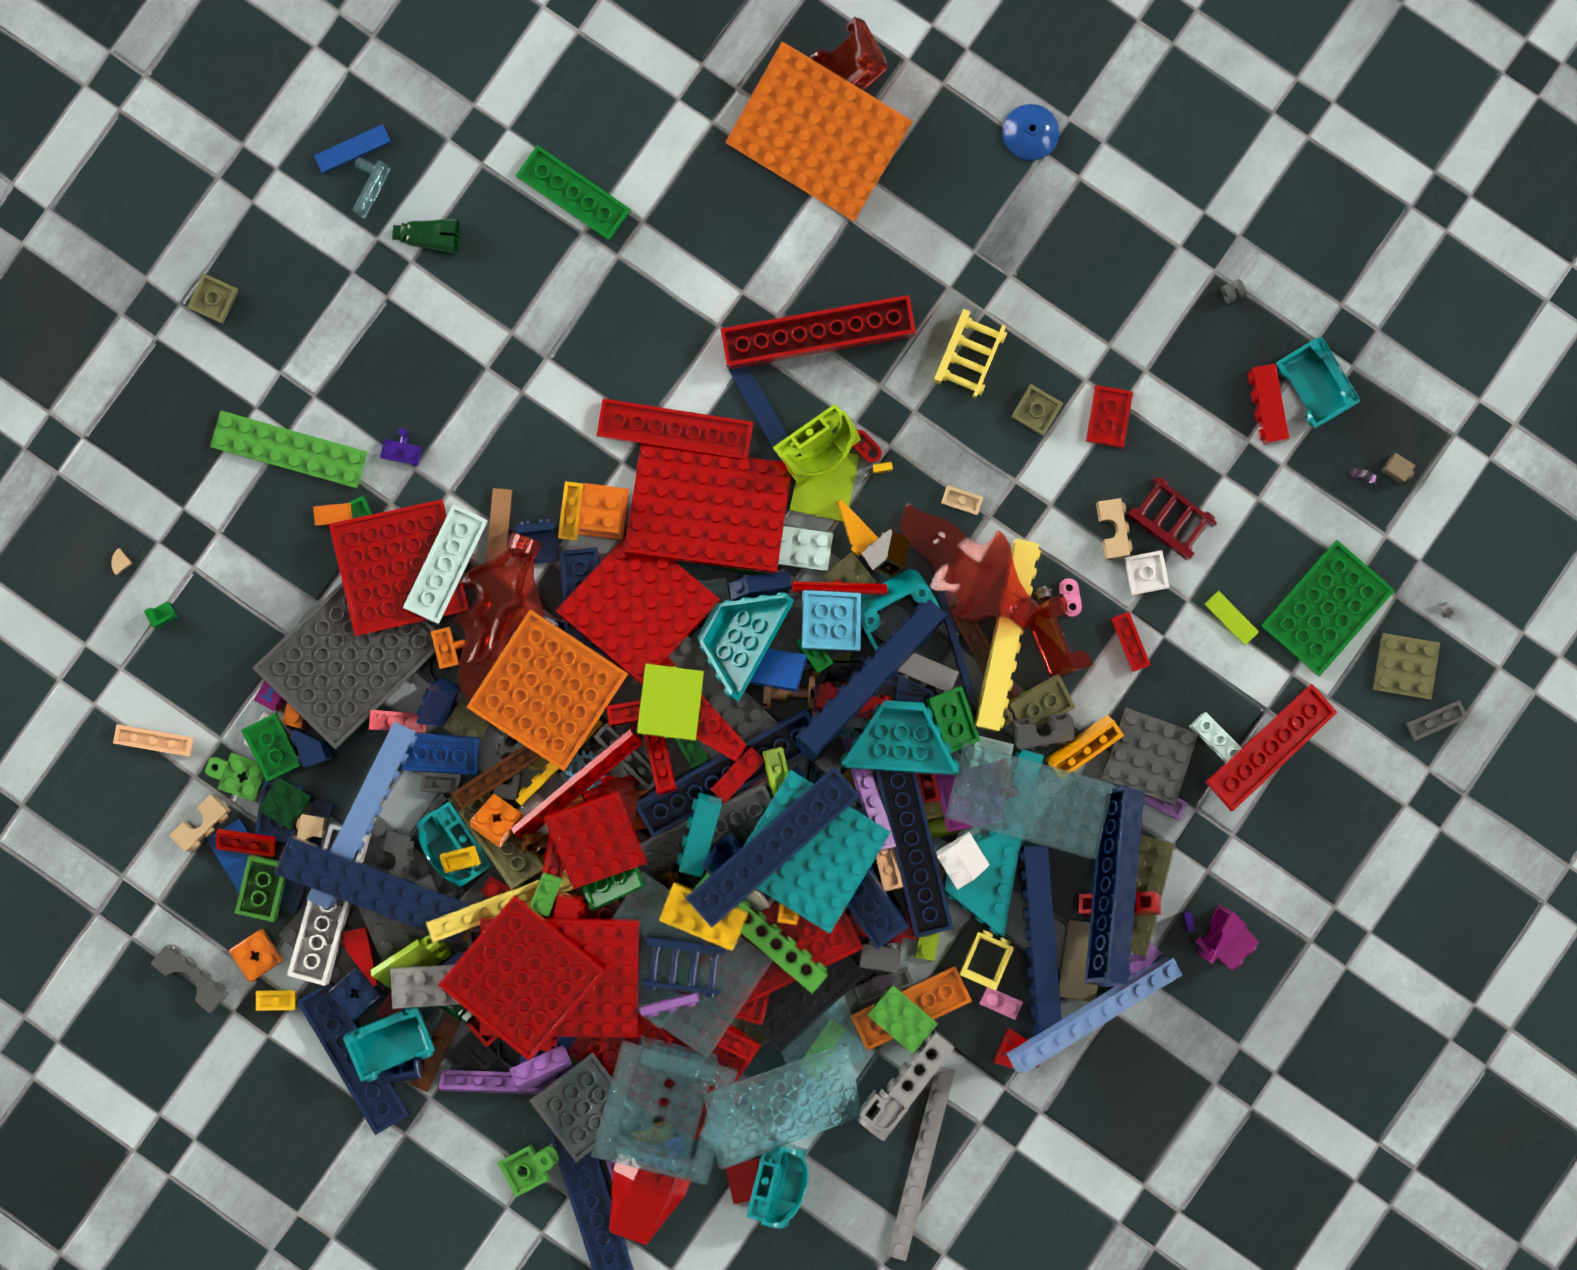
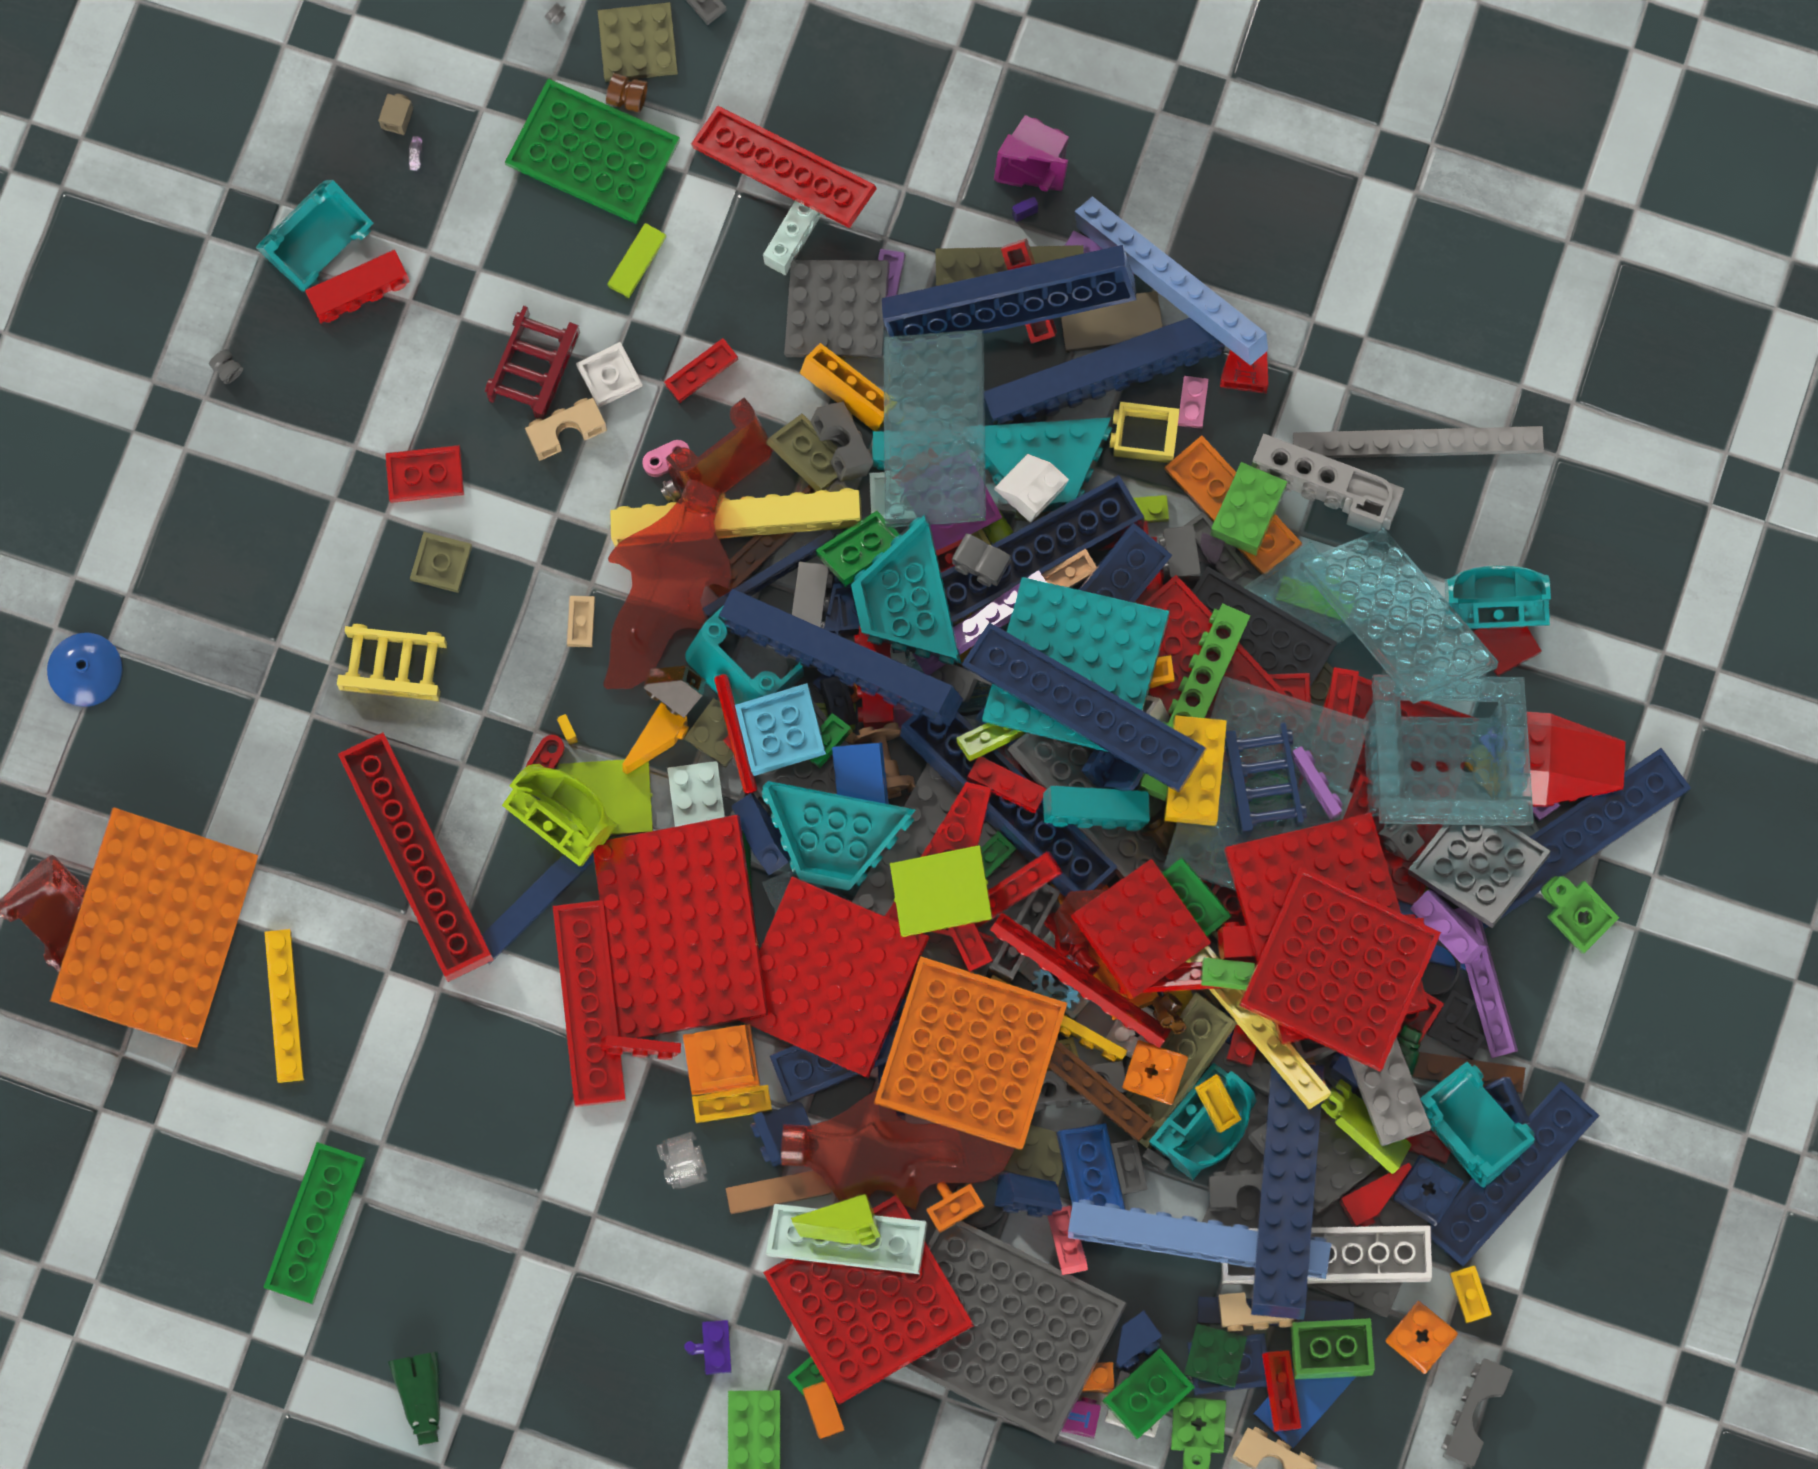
camera: 105 degrees left, 10 degrees down
none -> yellow plate [265,929,304,1083]
none -> red plate [600,1035,681,1060]
none -> reddish brown wheel [606,73,648,113]
none -> clear brick [657,1132,708,1190]
none -> lime slope [791,1194,881,1245]
none -> dark grey brick [952,533,1011,587]
none -> dark grey brick [1378,817,1425,860]

